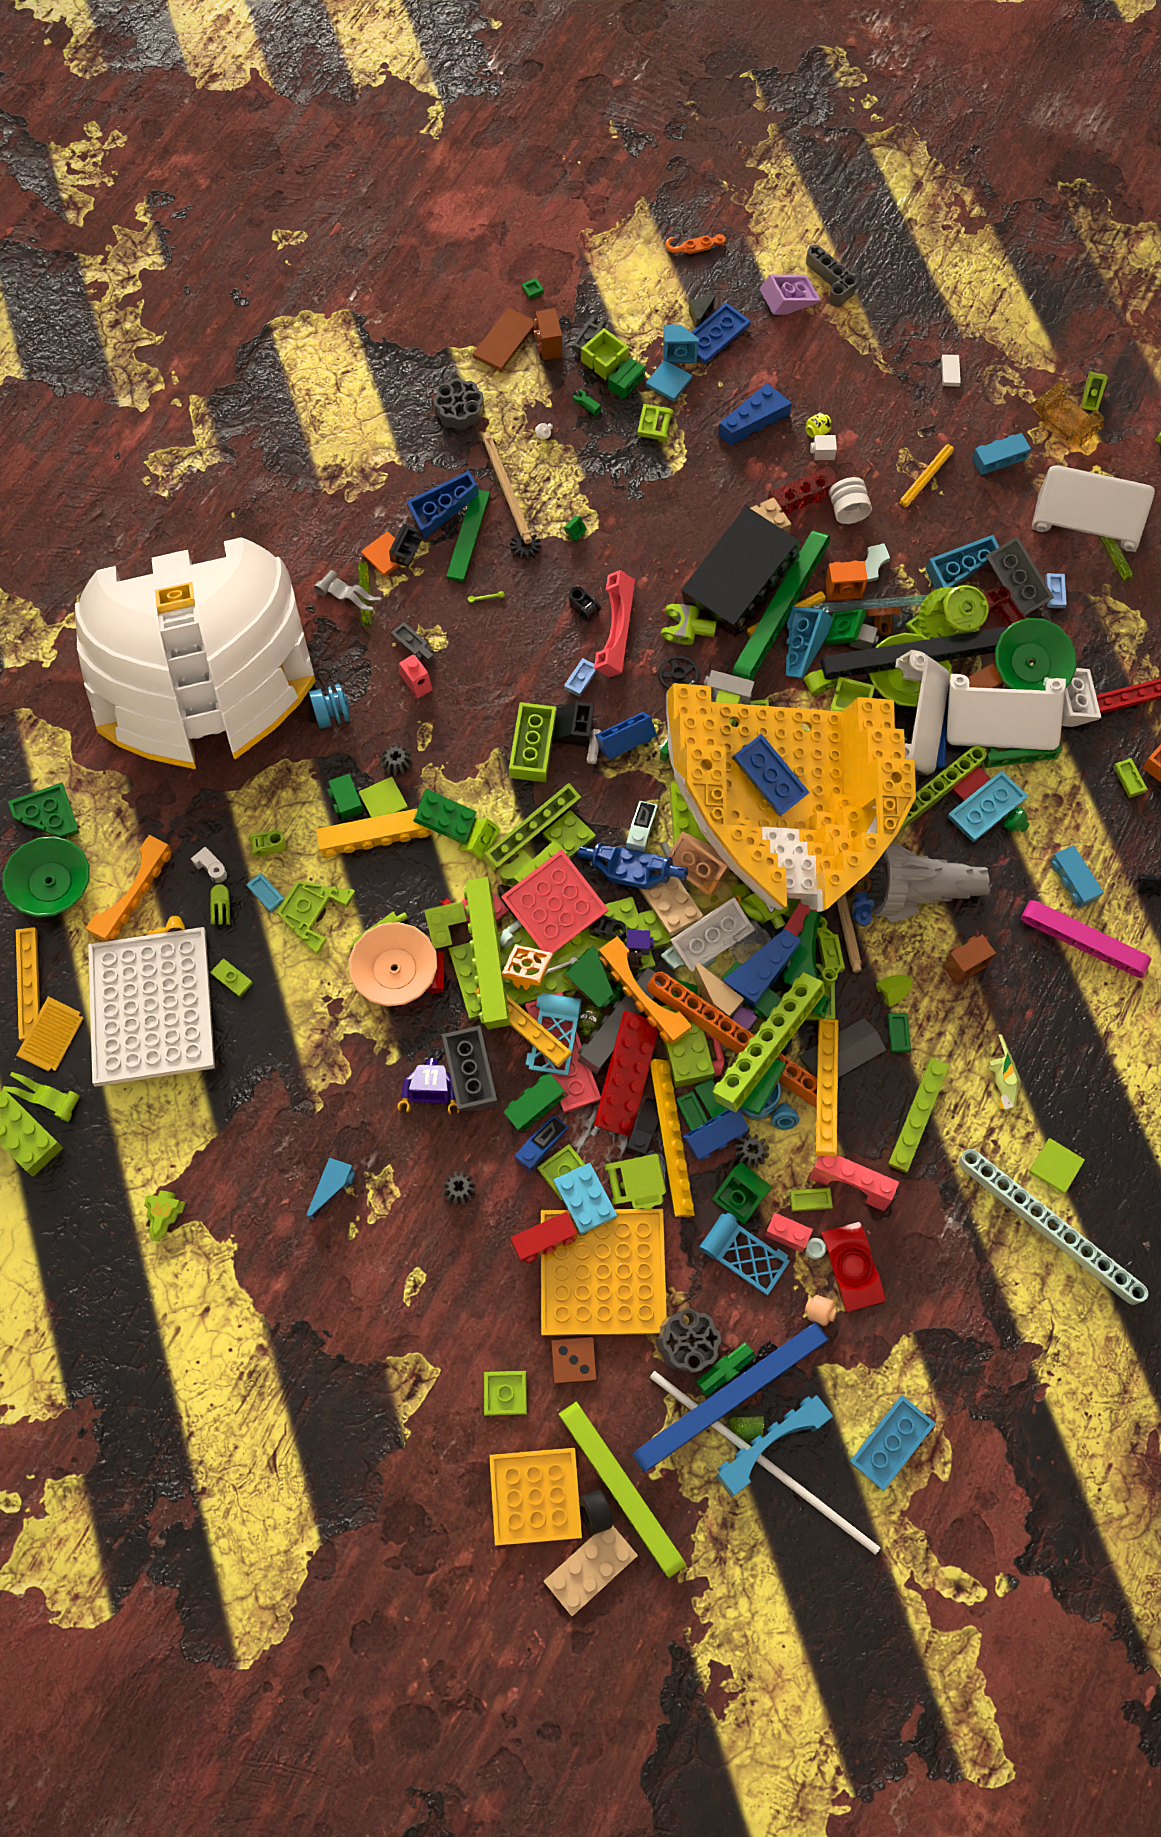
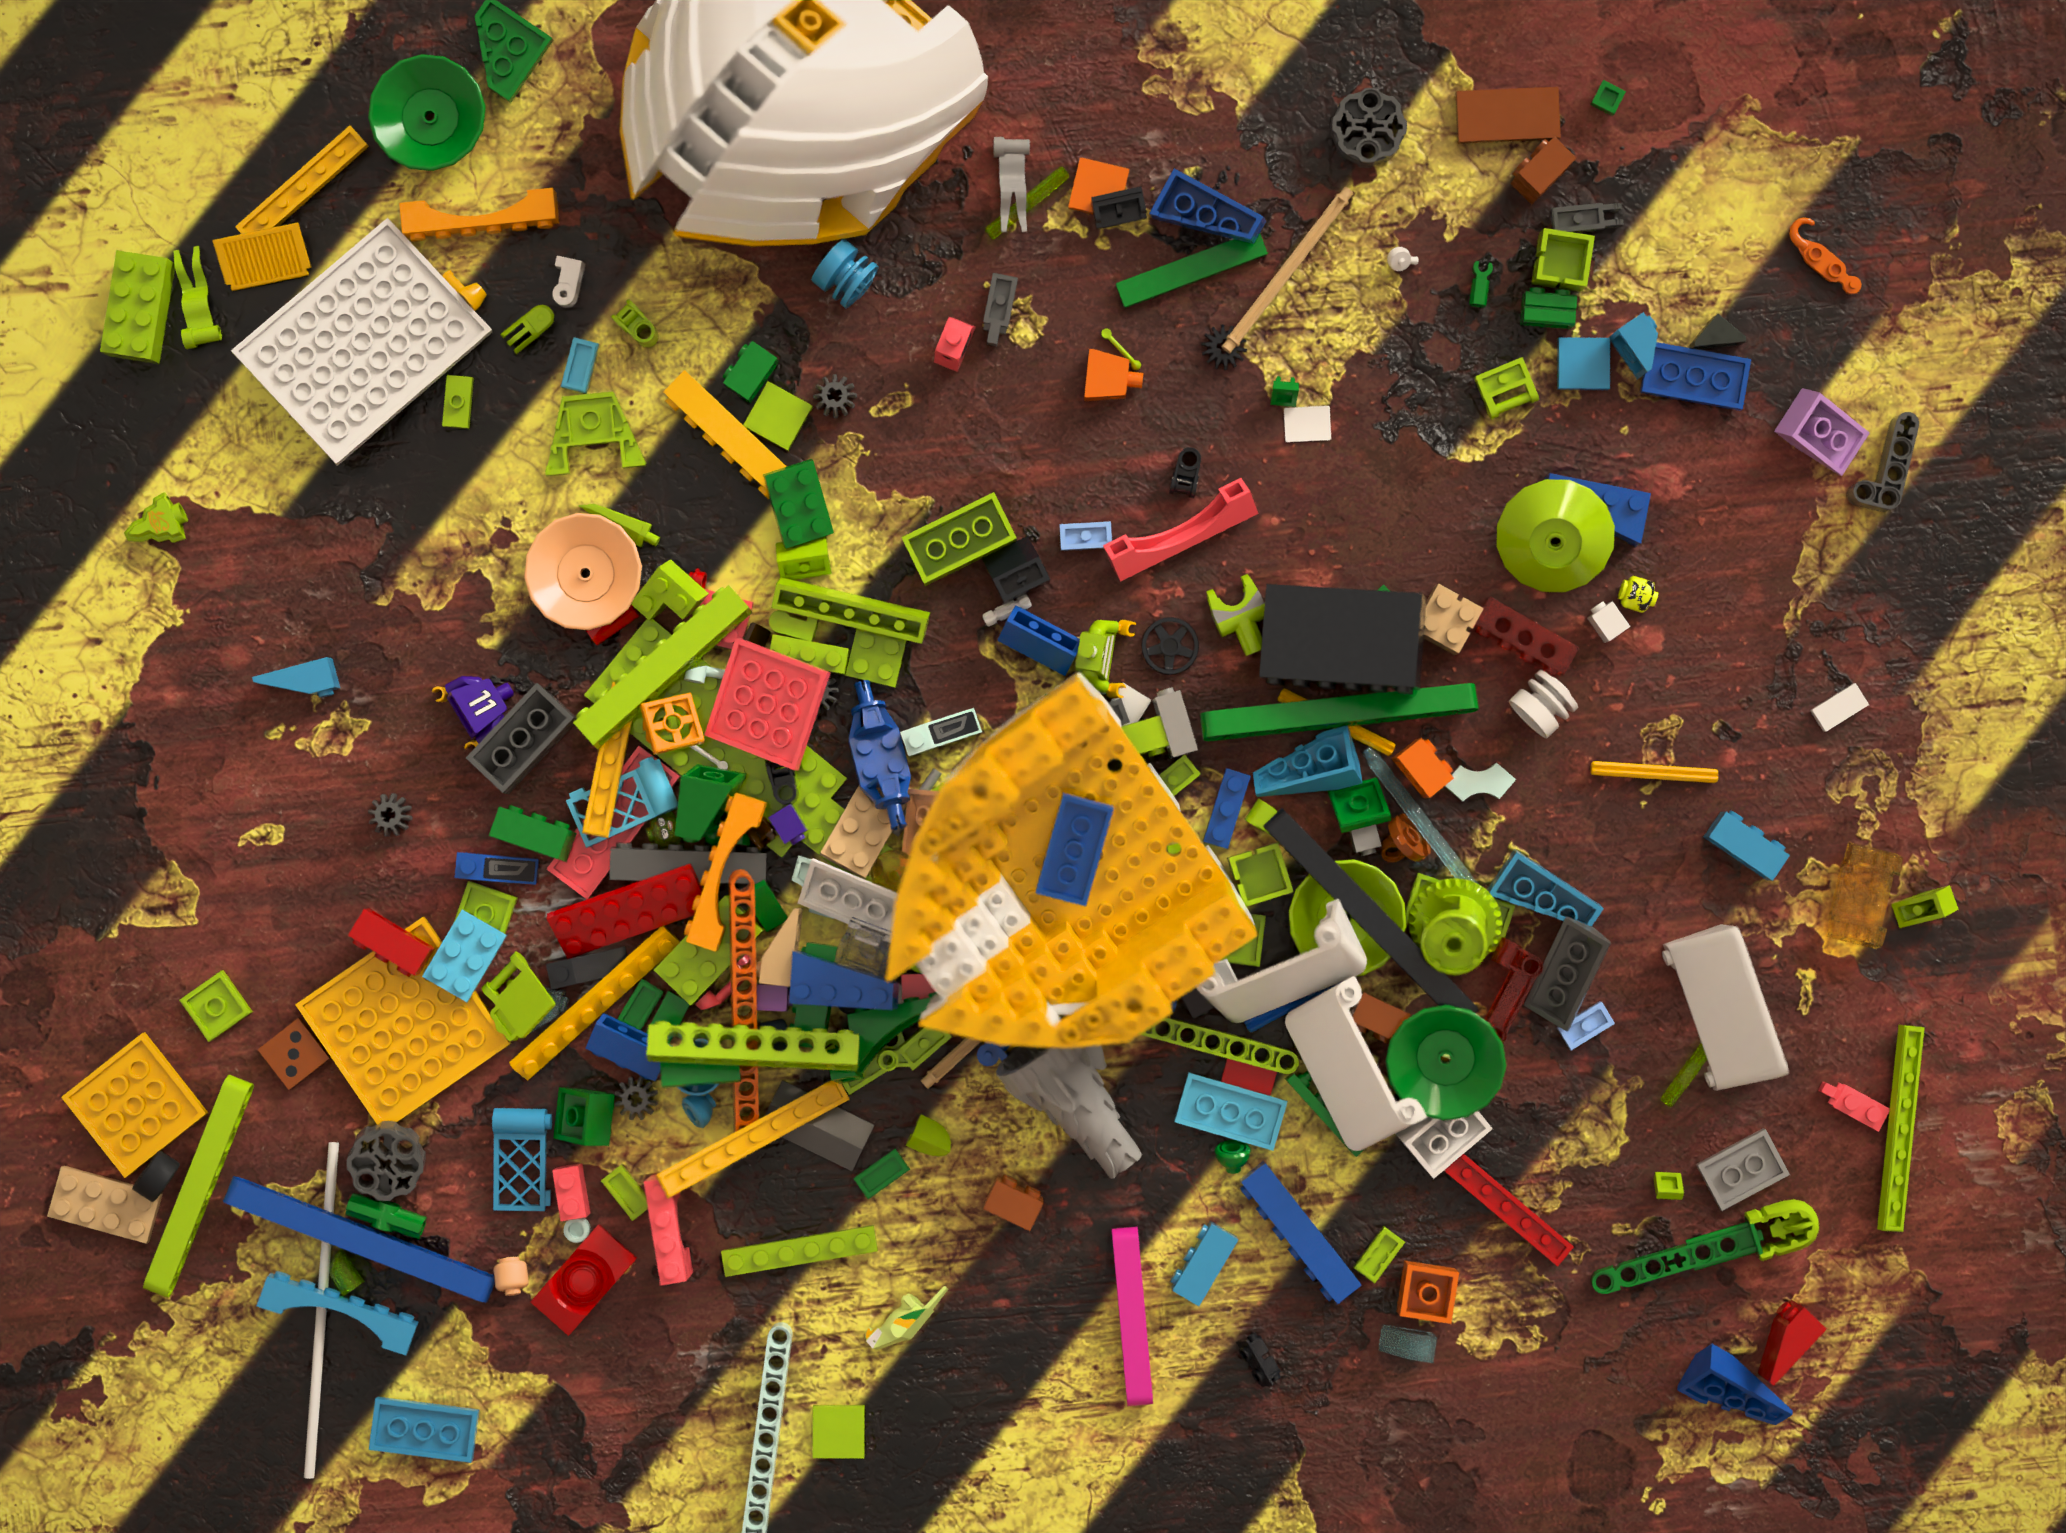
camera: 50 degrees right, 20 degrees up
none -> lime torso [1075,620,1136,698]
none -> orange torso [1084,349,1143,401]
none -> blue plate [1203,768,1251,849]
none -> blue brick [1239,1161,1361,1304]
none -> white sticker [1284,406,1331,442]
none -> lime dish [1496,479,1615,592]

